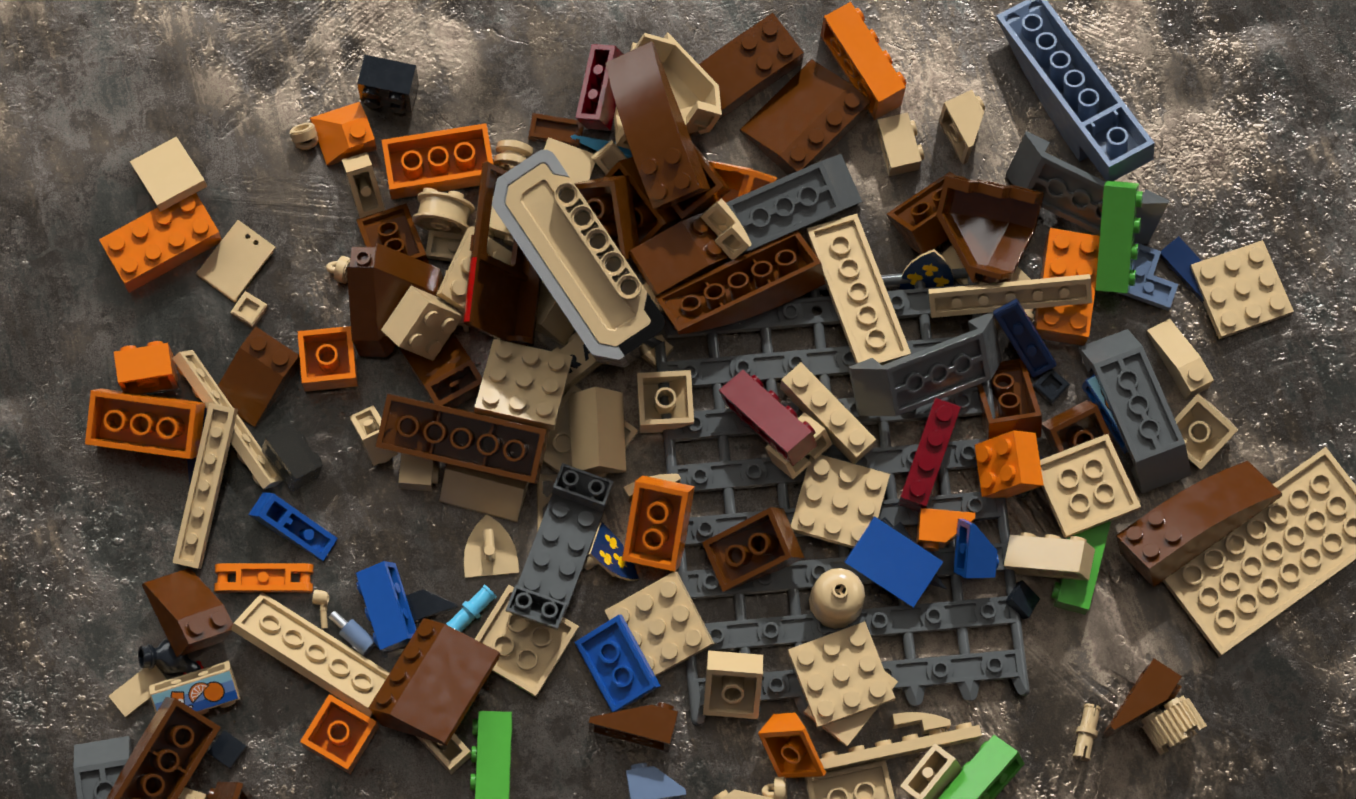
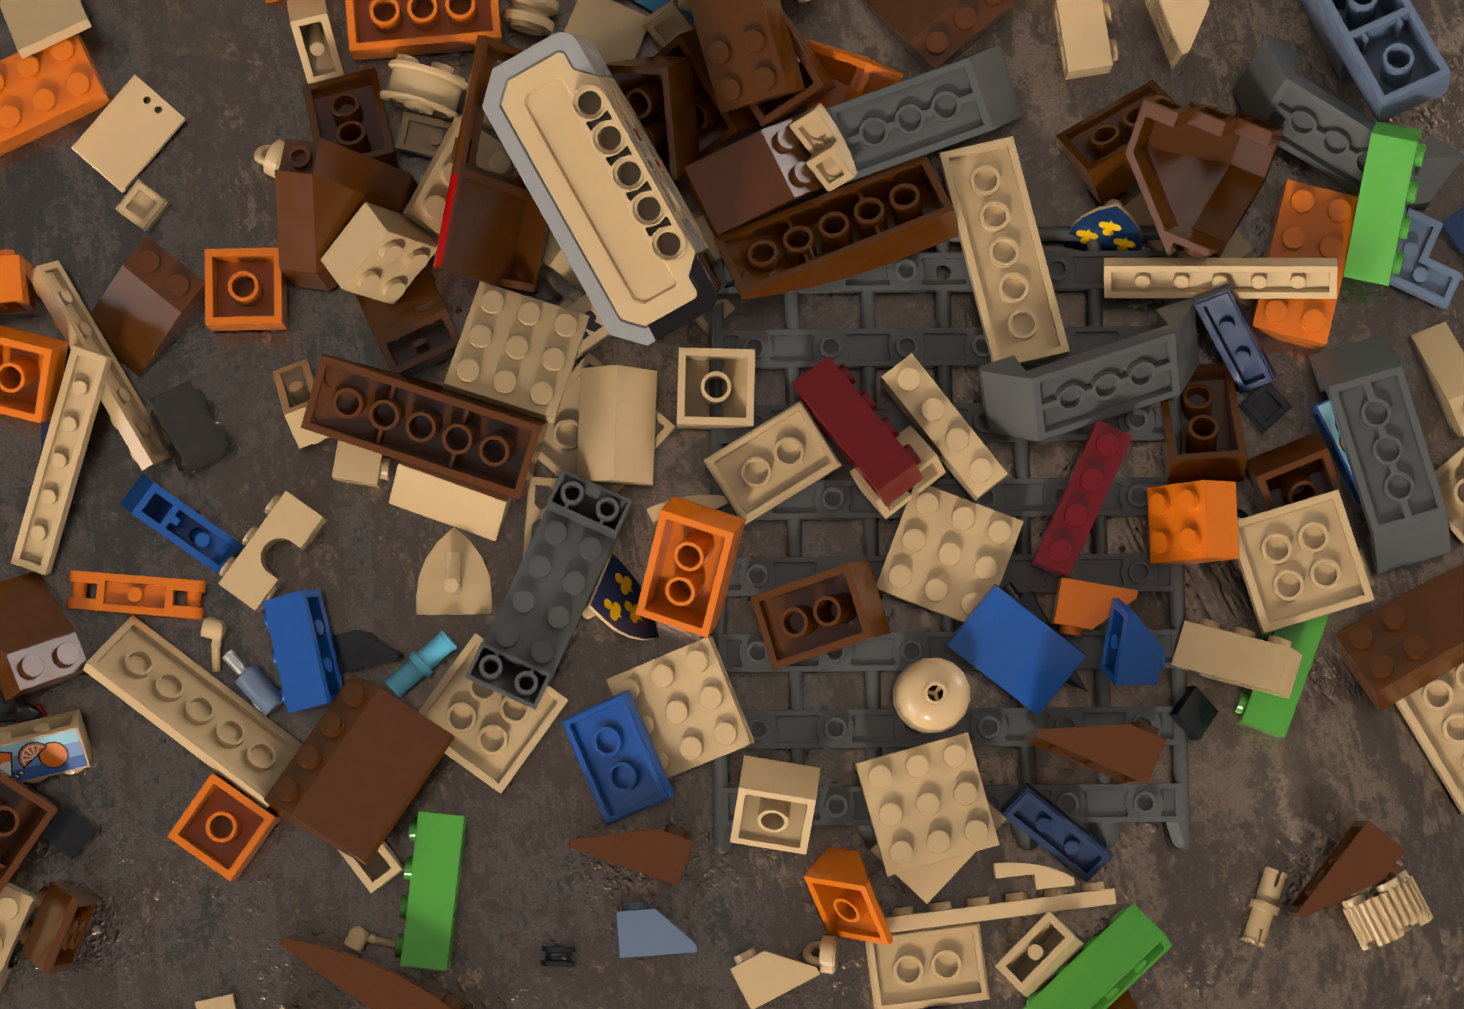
camera: 10 degrees right, 10 degrees up
none -> tan arch [218,491,327,613]
none -> tan tile [703,400,842,526]
none -> dark blue tile [1001,782,1113,883]
none -> reddish brown slope [1023,720,1166,786]

